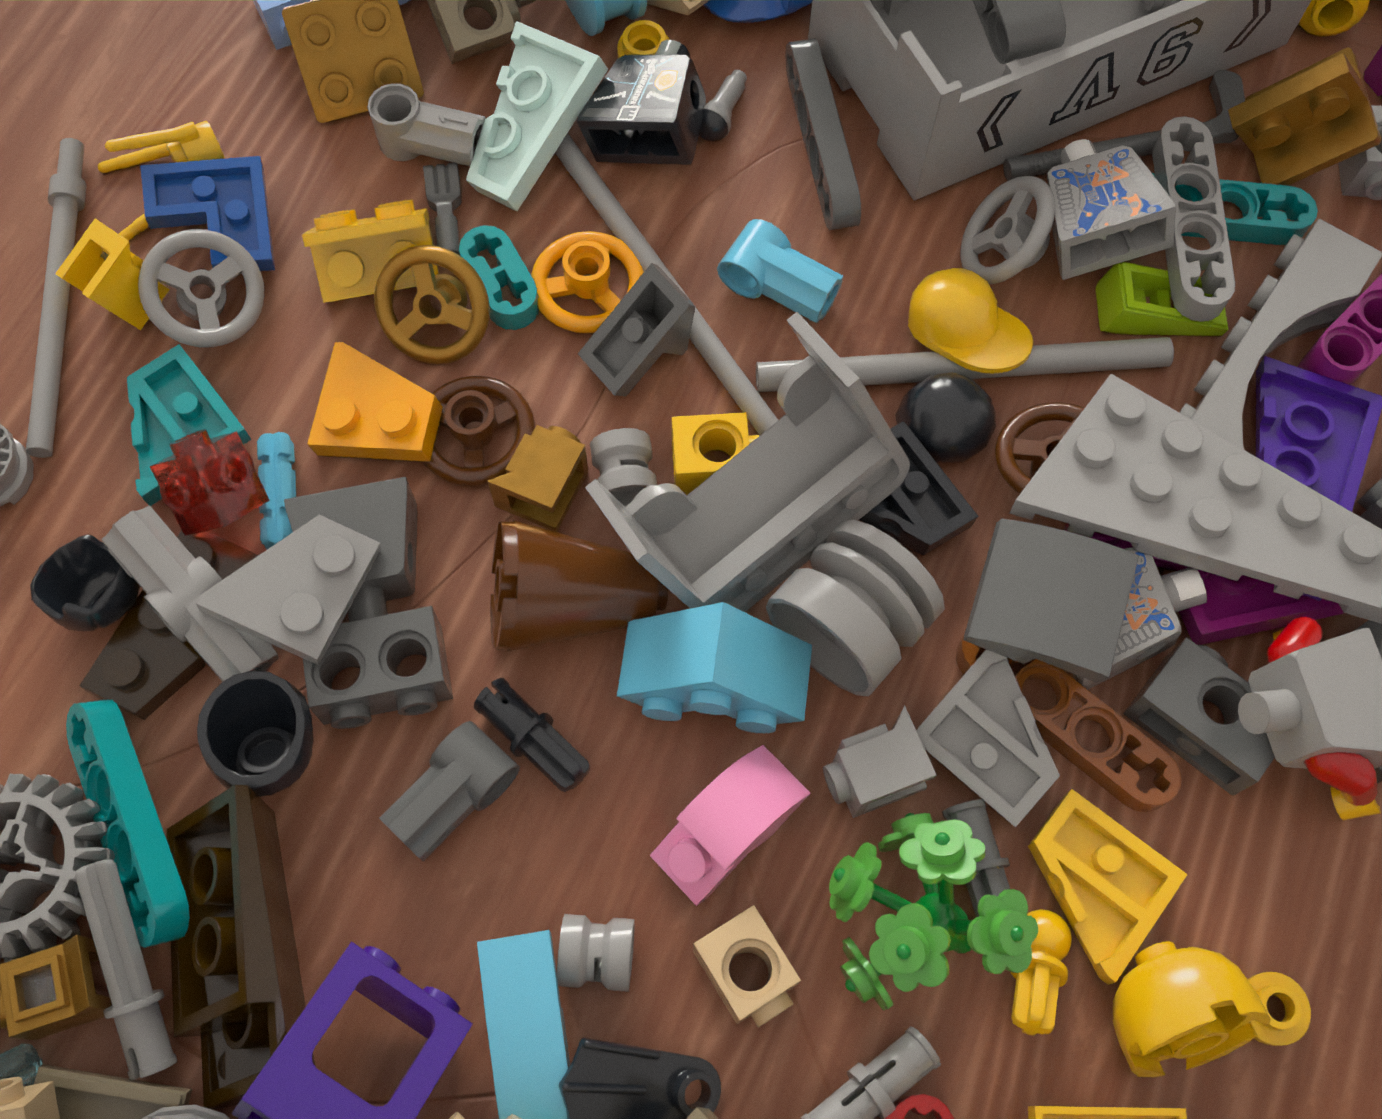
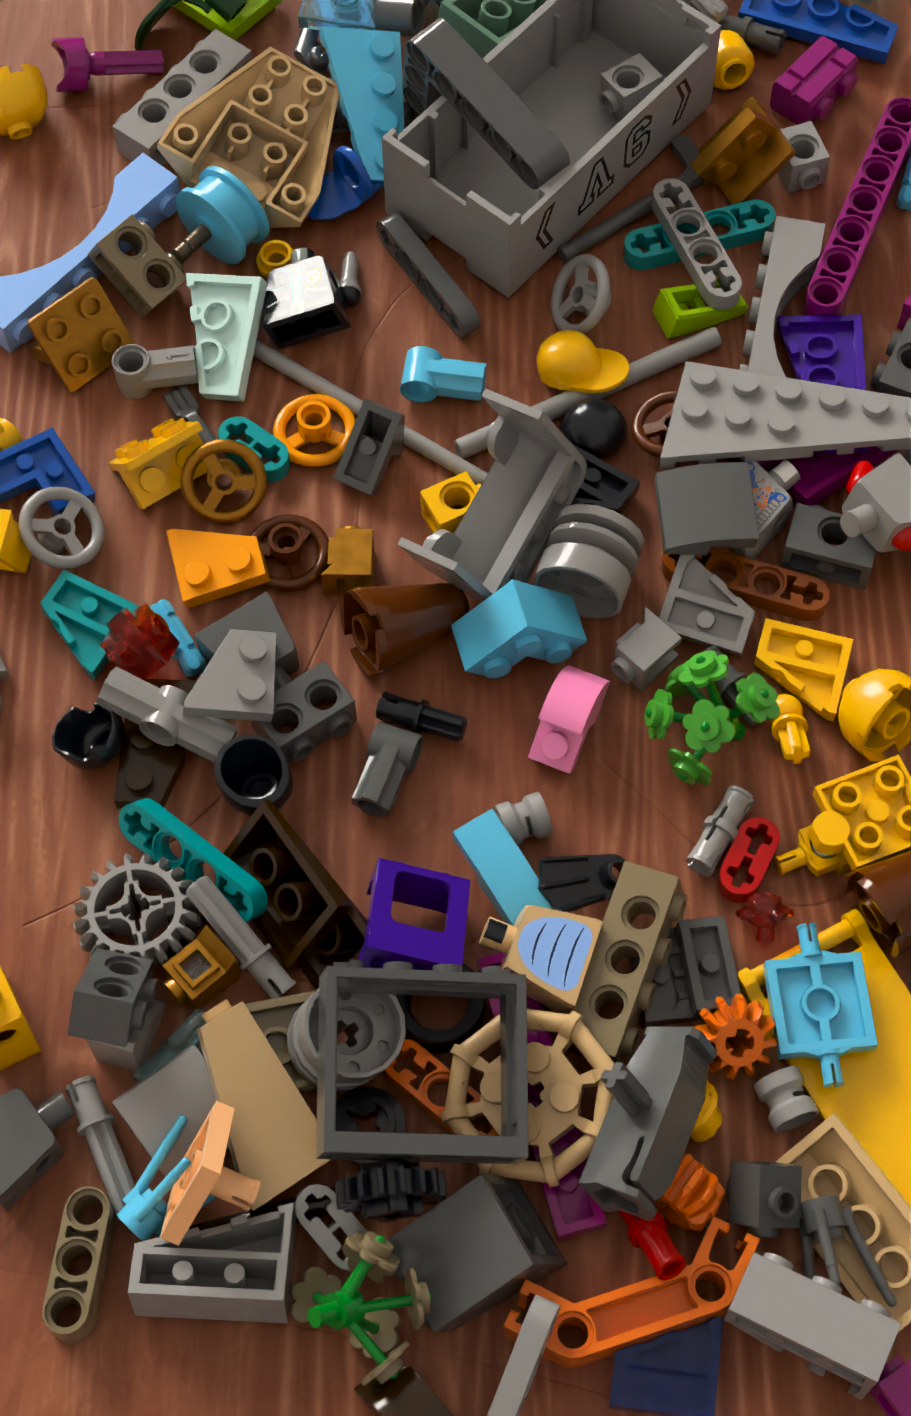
camera: 20 degrees left, 5 degrees down
light grey wheel [590,428,657,507] -> none
tan brick [693,905,801,1028] -> none
light grey torso [1047,139,1176,280] -> none

